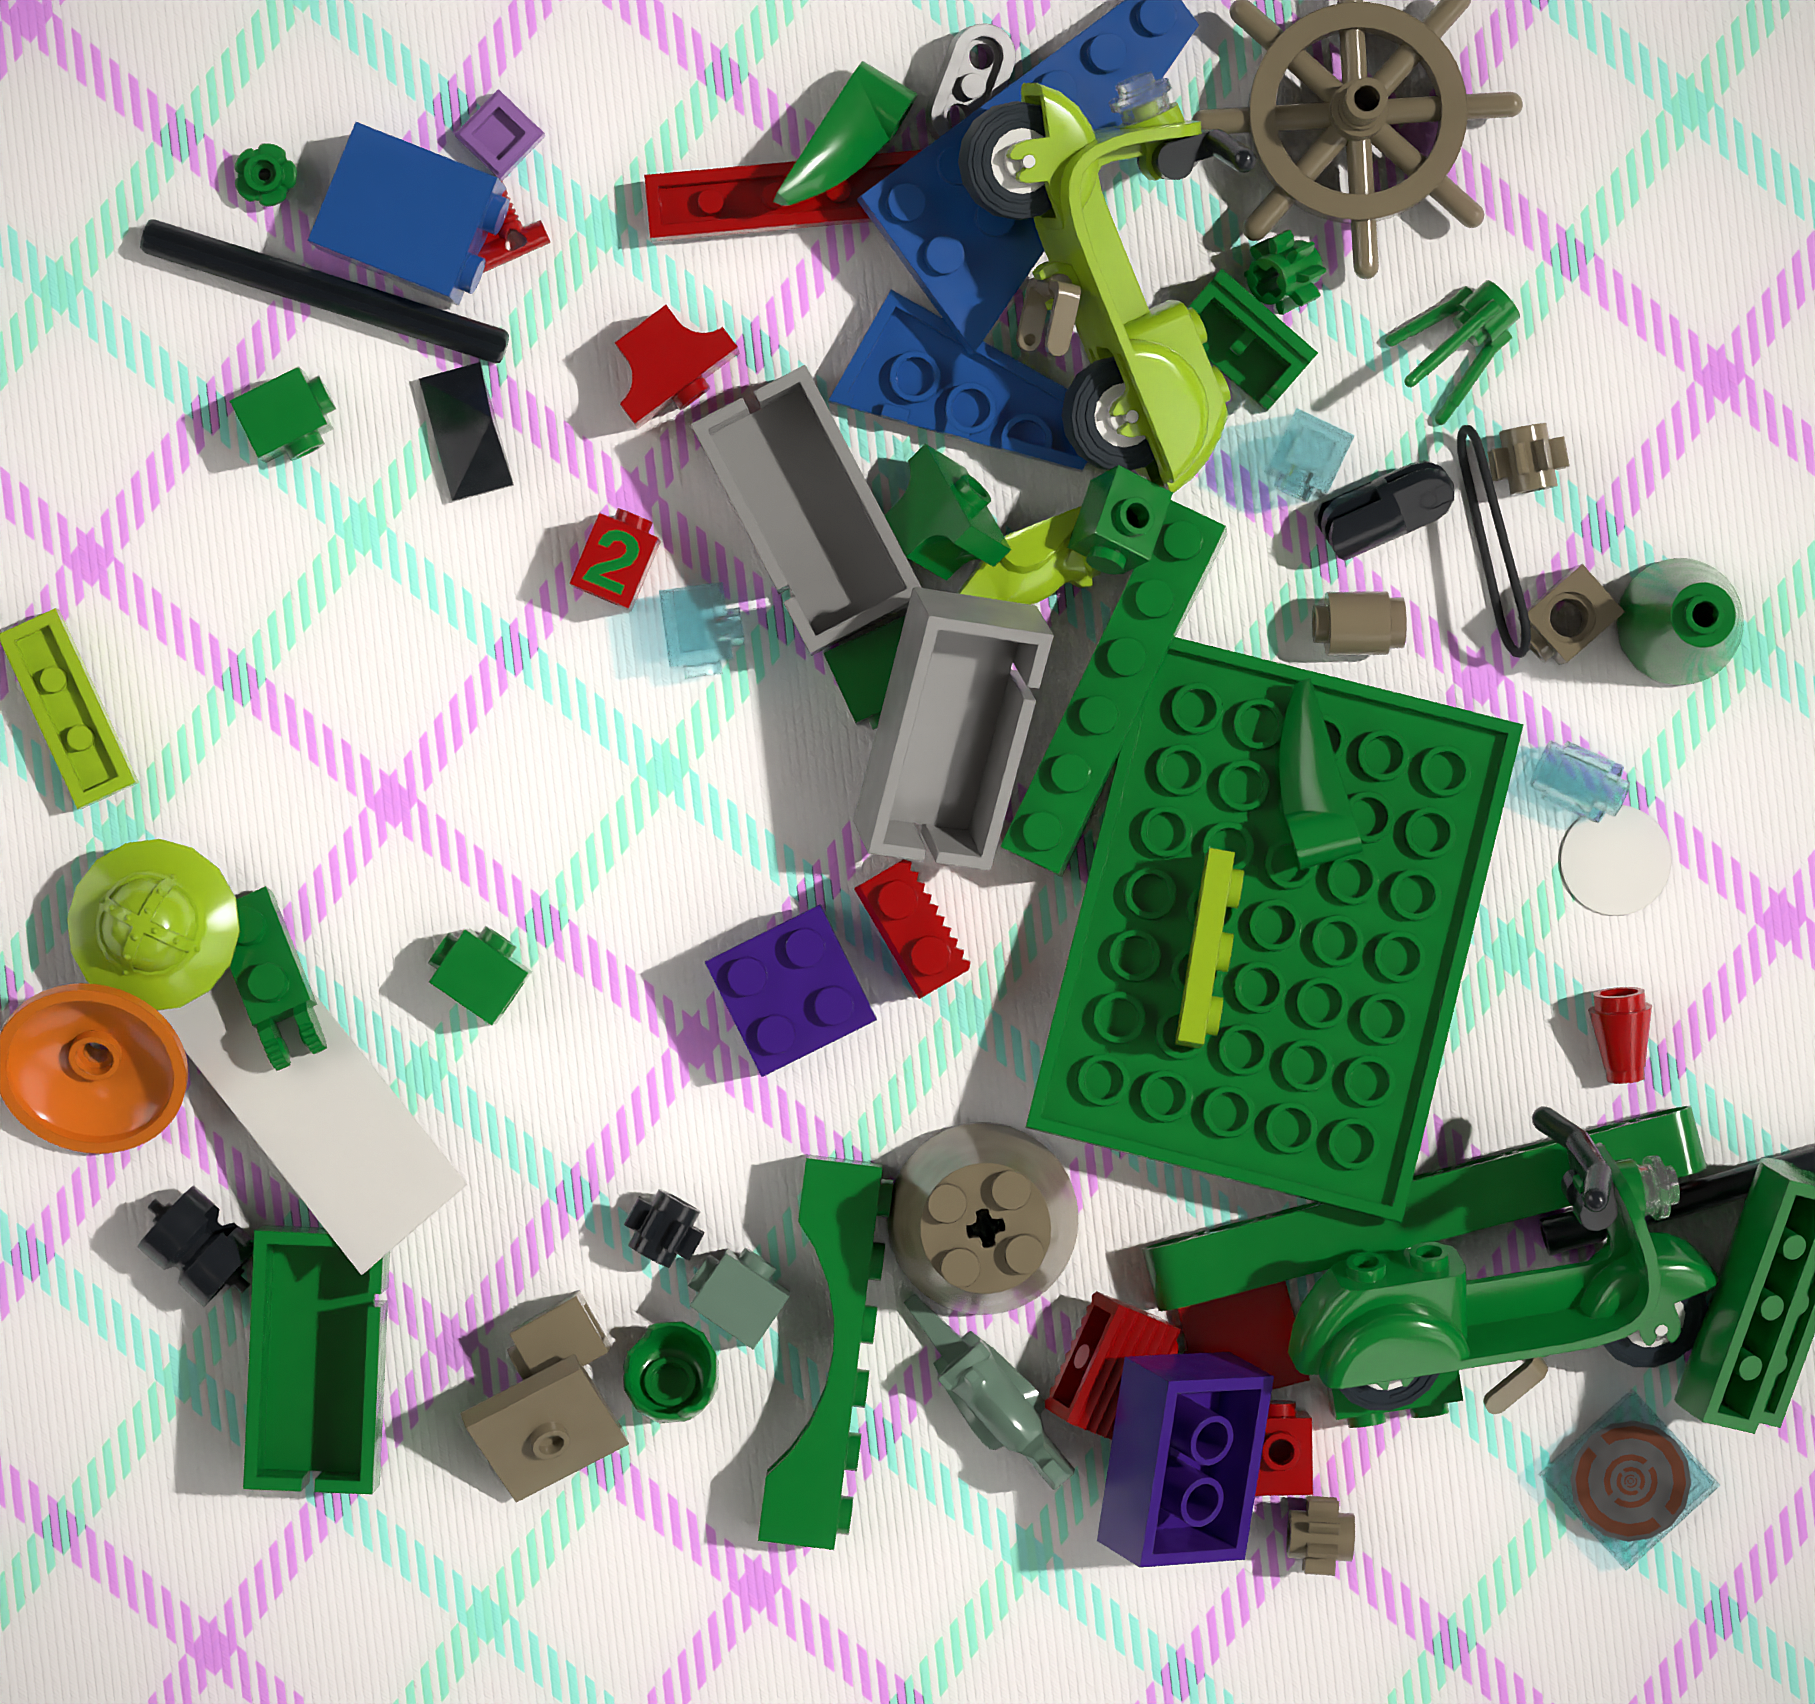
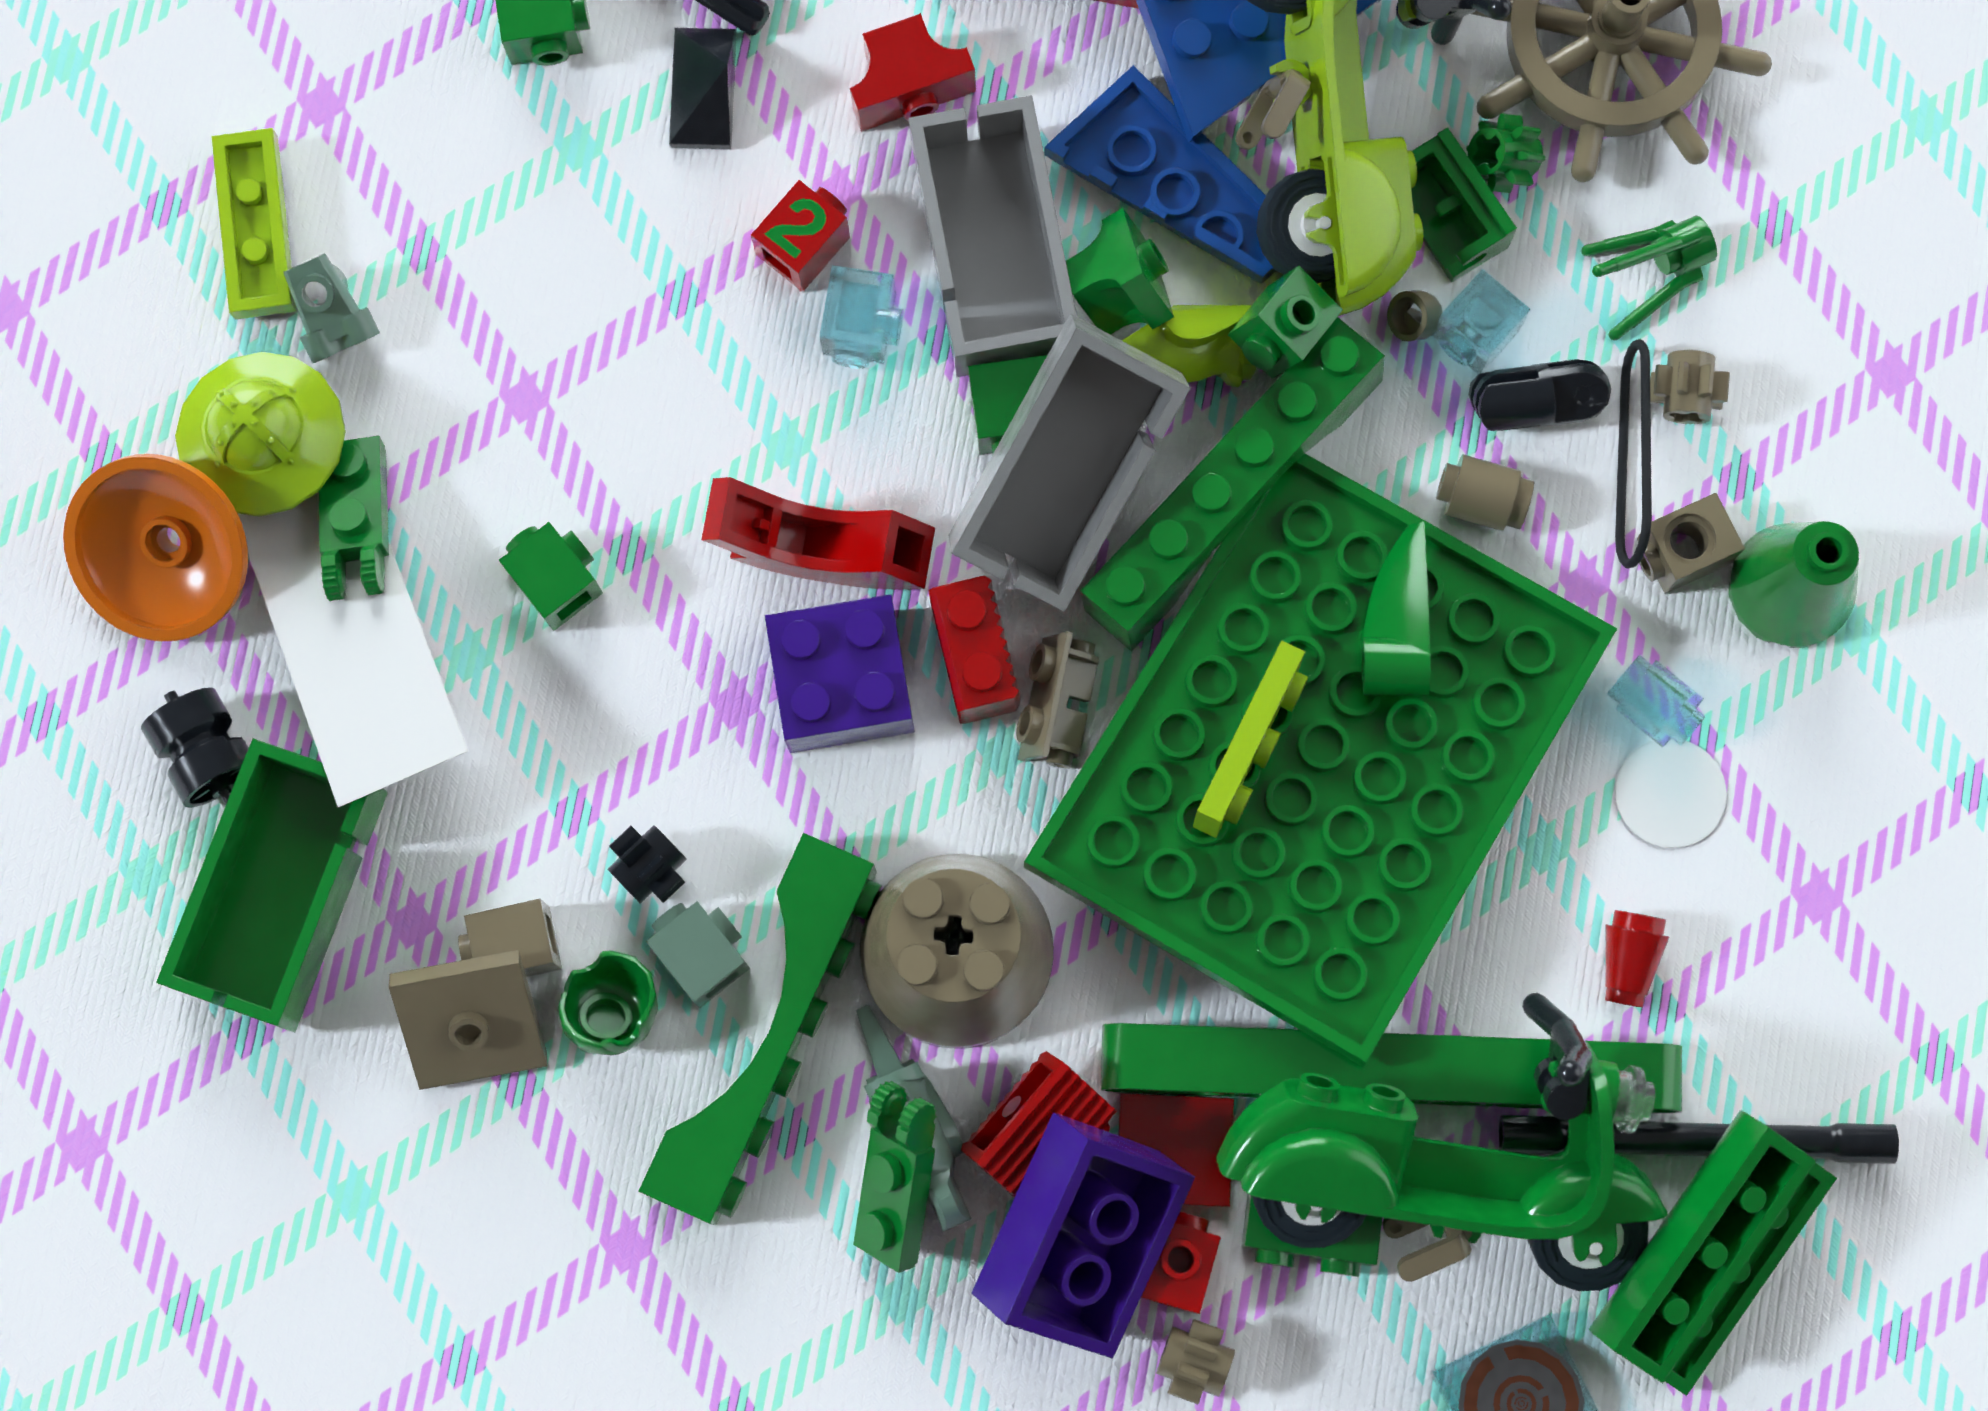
camera: 20 degrees right, 10 degrees down
none -> sand green plate [283,253,380,364]
none -> red arch [701,477,935,589]
none -> green hinge [853,1081,937,1273]
none -> dark tan hinge [1016,631,1099,769]
none -> dark tan hinge [1387,290,1443,341]

